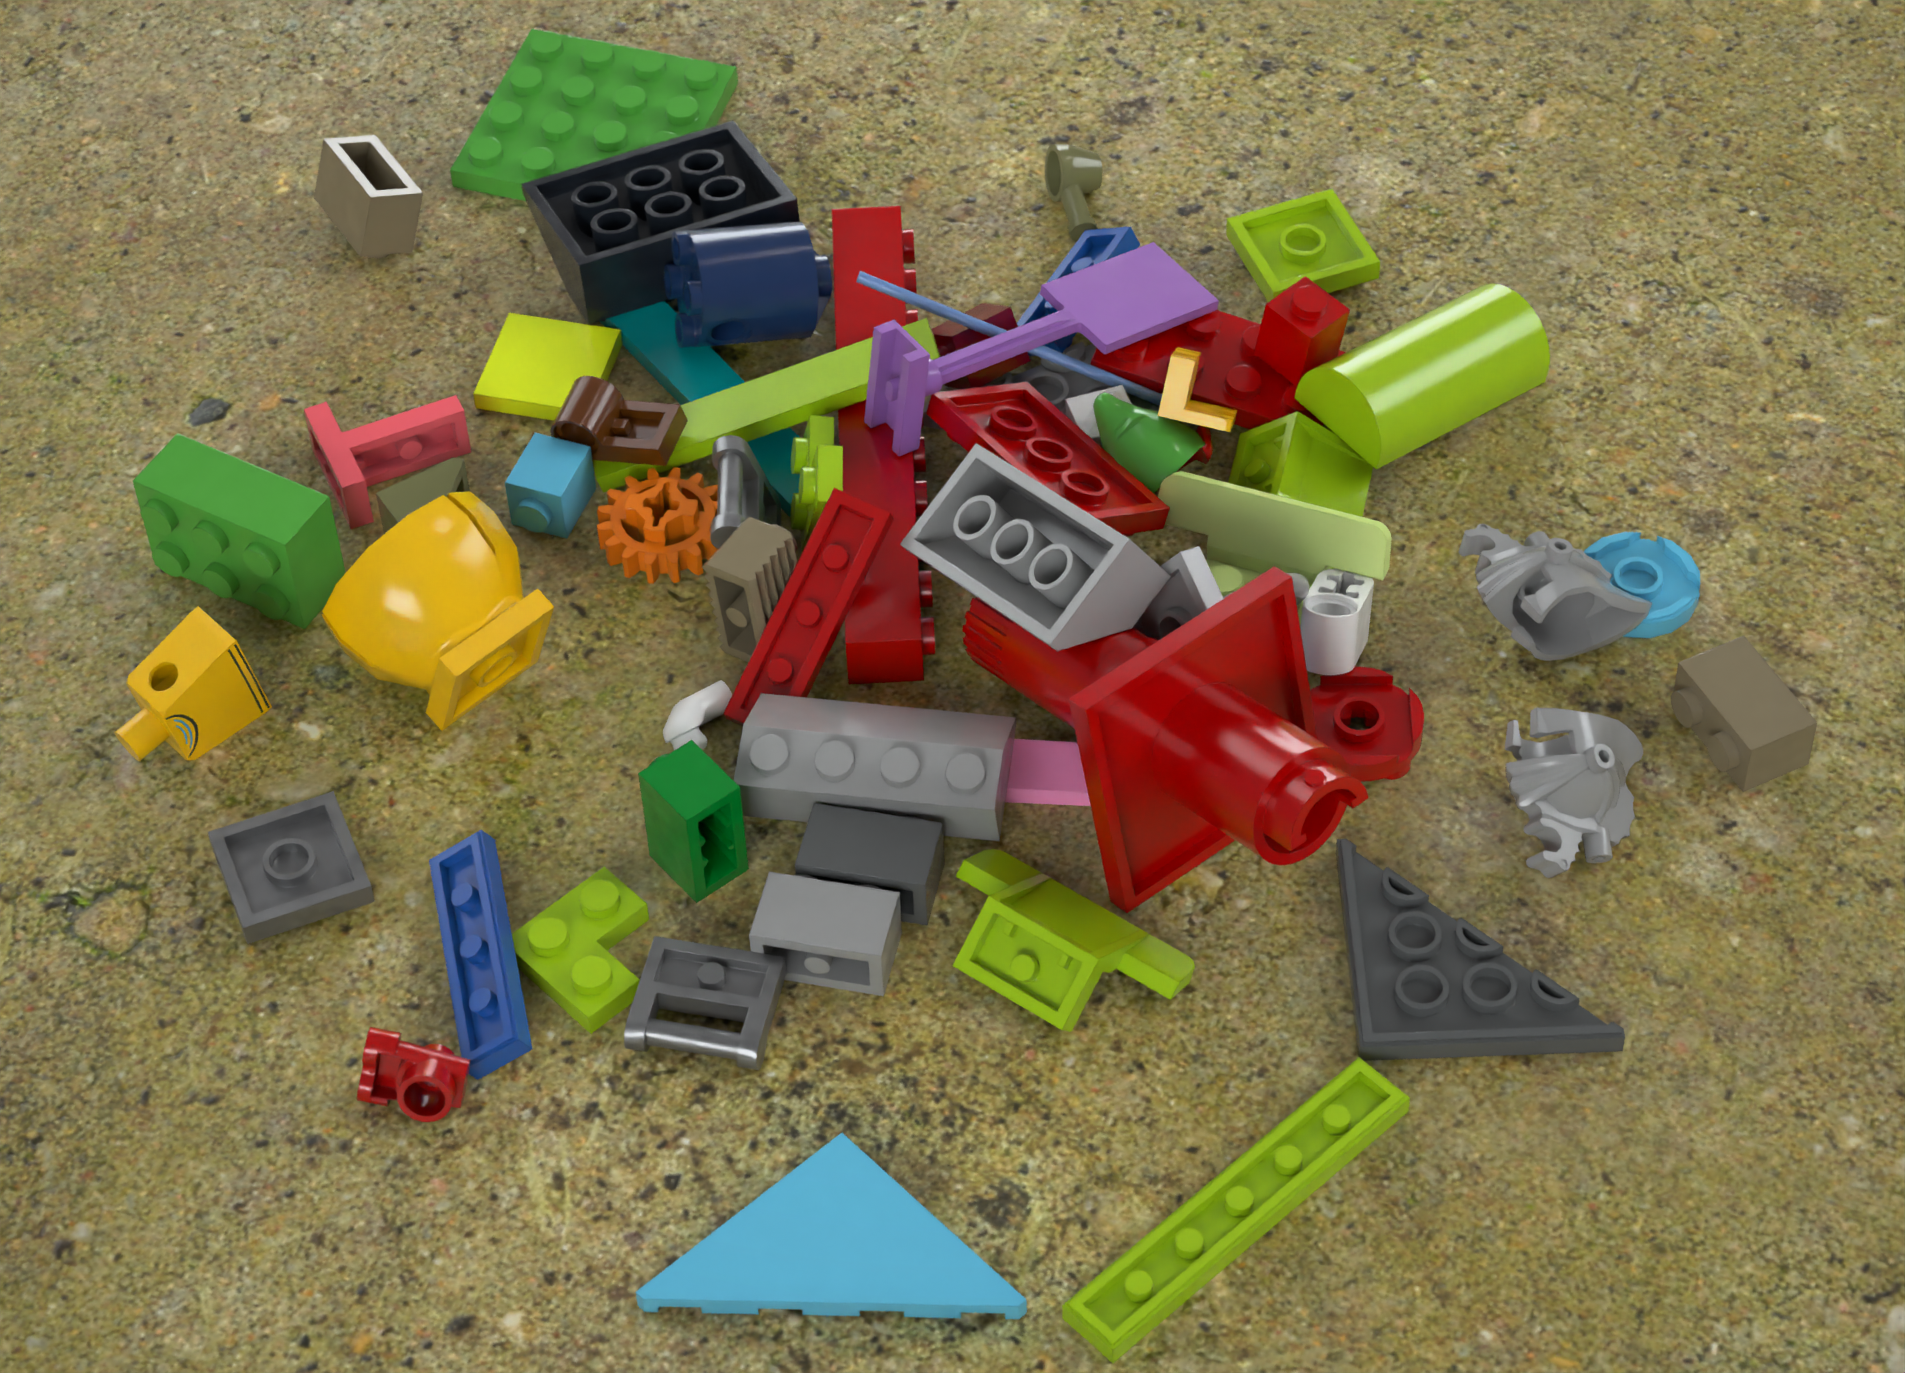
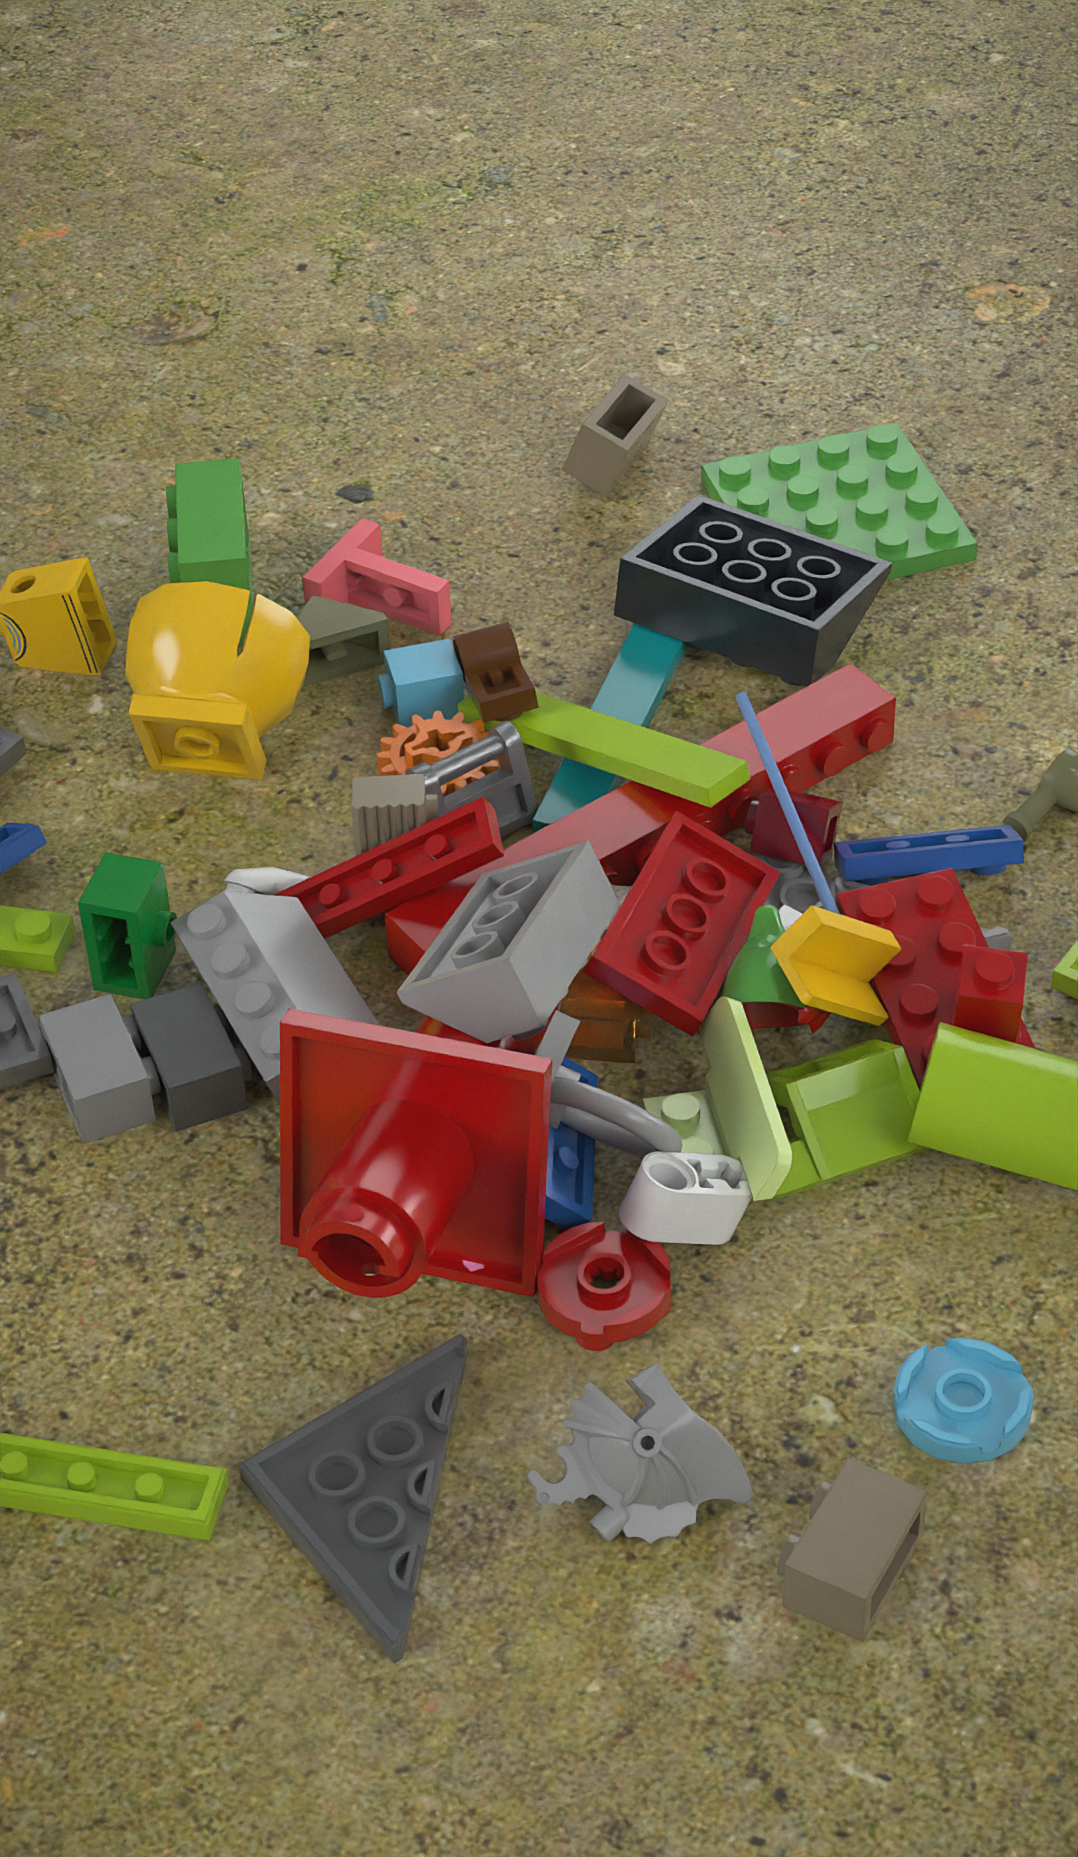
camera: 55 degrees right, 5 degrees down
neon yellow tile [473,313,623,421] -> none
dark blue cylinder [664,222,832,348] -> none
lime plate [790,415,843,552] -> none
medium lavender piece [864,242,1219,456] -> none
lime plate [952,849,1195,1032] -> none
light grey helmet [1458,524,1652,661] -> none

